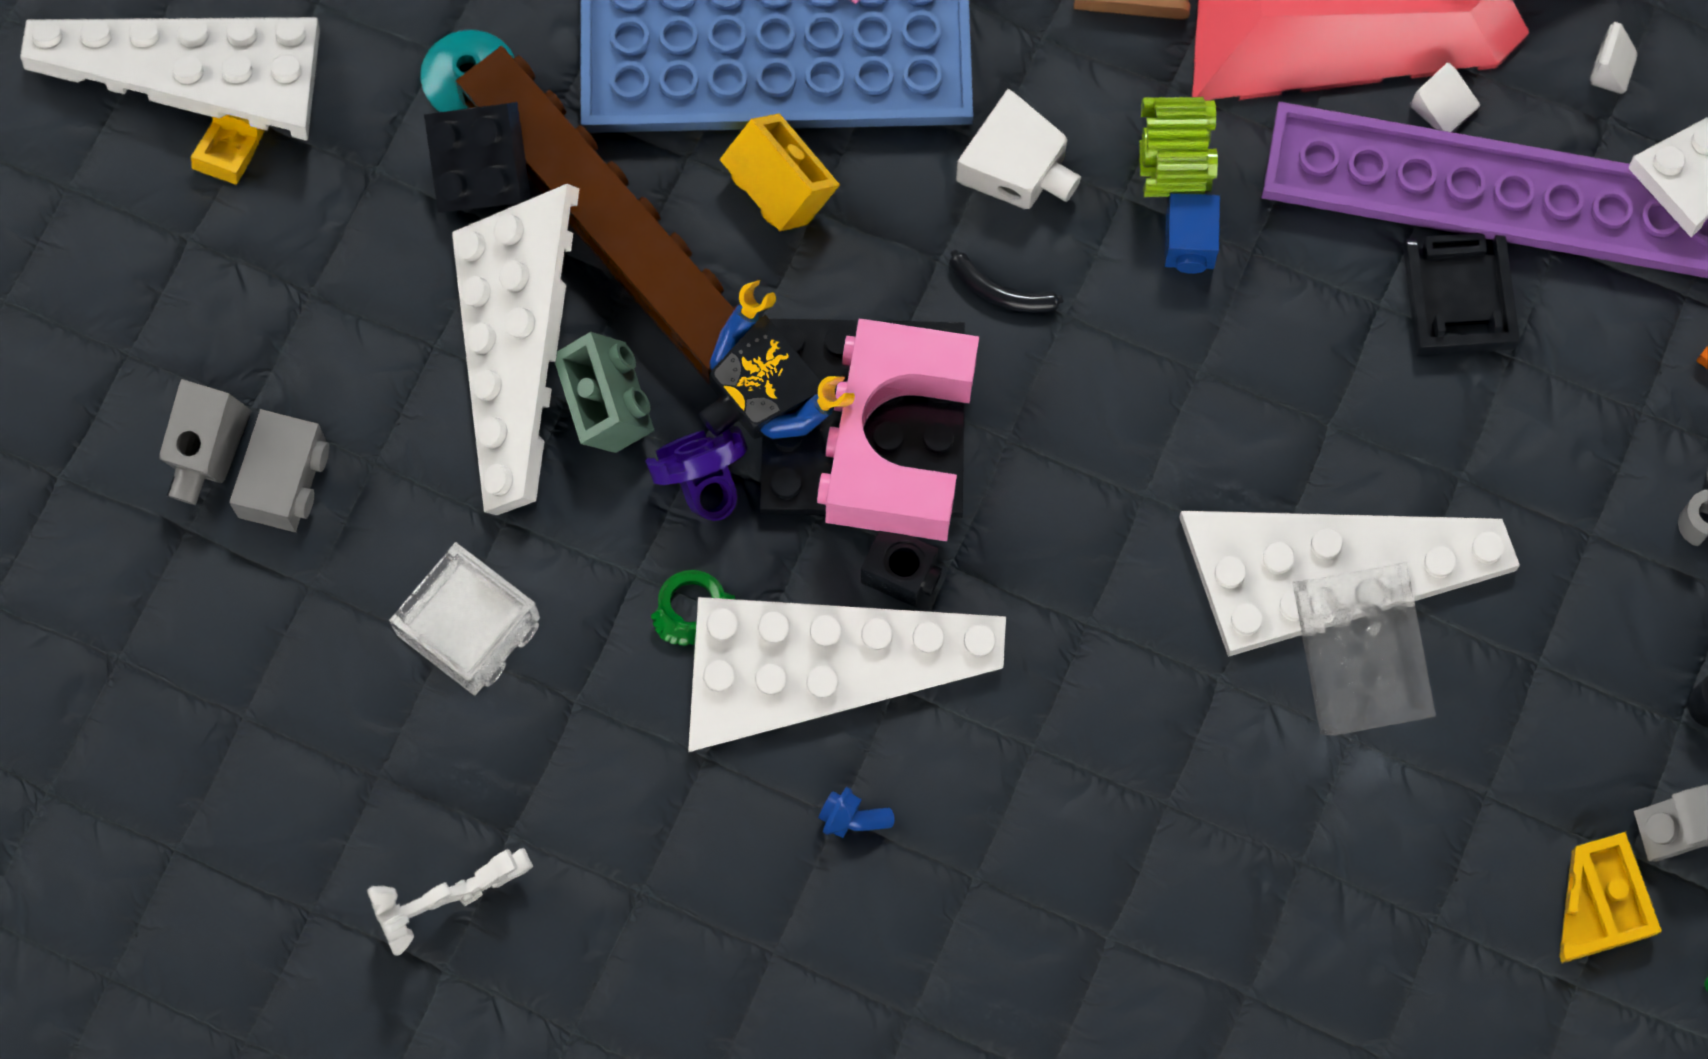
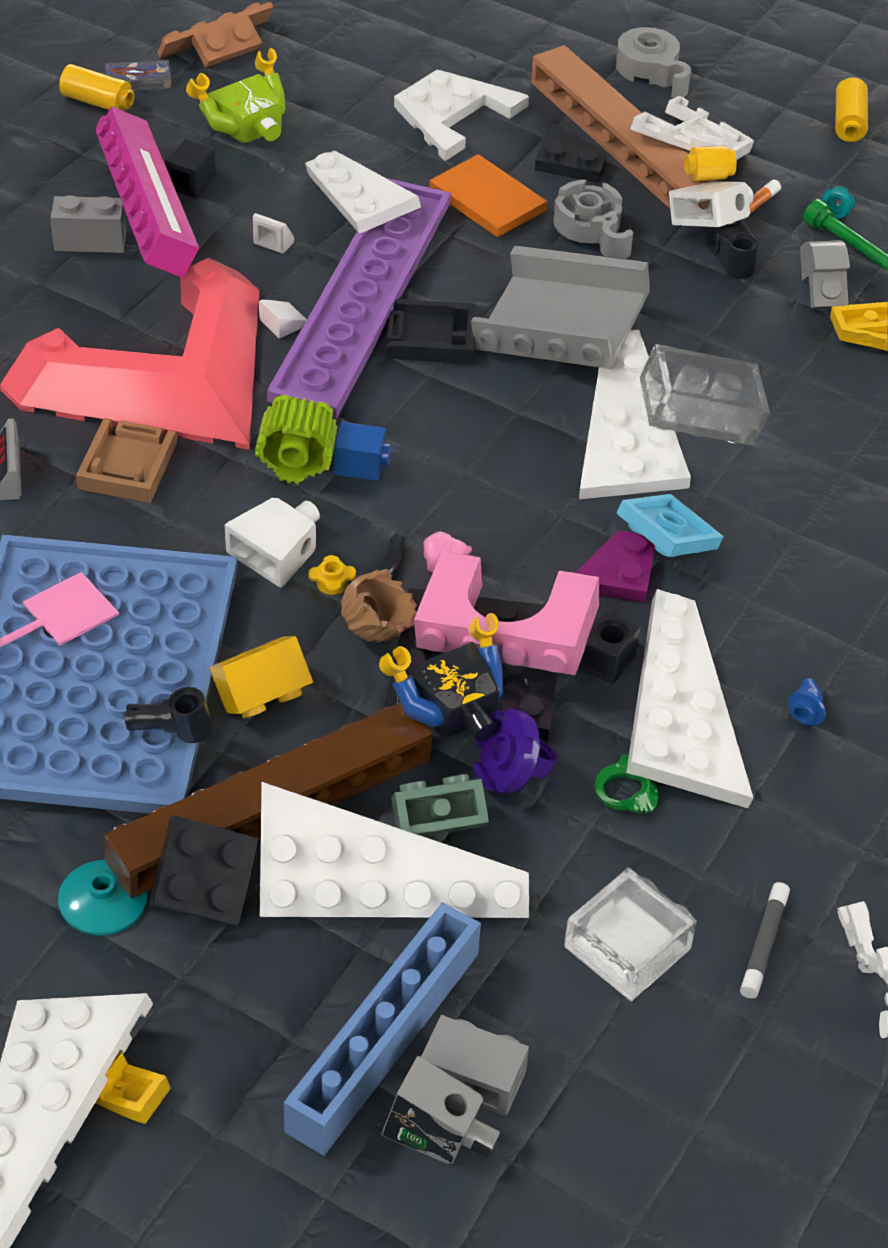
camera: 85 degrees left, 25 degrees down
none -> black pin [124,687,214,743]
none -> medium blue brick [283,902,481,1156]
none -> yellow plate [308,555,356,595]
none -> medium nougat hair [341,569,417,643]
none -> bright pink arm [423,531,472,572]
none -> light grey panel [471,246,650,369]
none -> magenta wing [576,530,655,602]
none -> medium azure plate [617,494,724,557]
none -> dark grey bar [740,882,790,999]

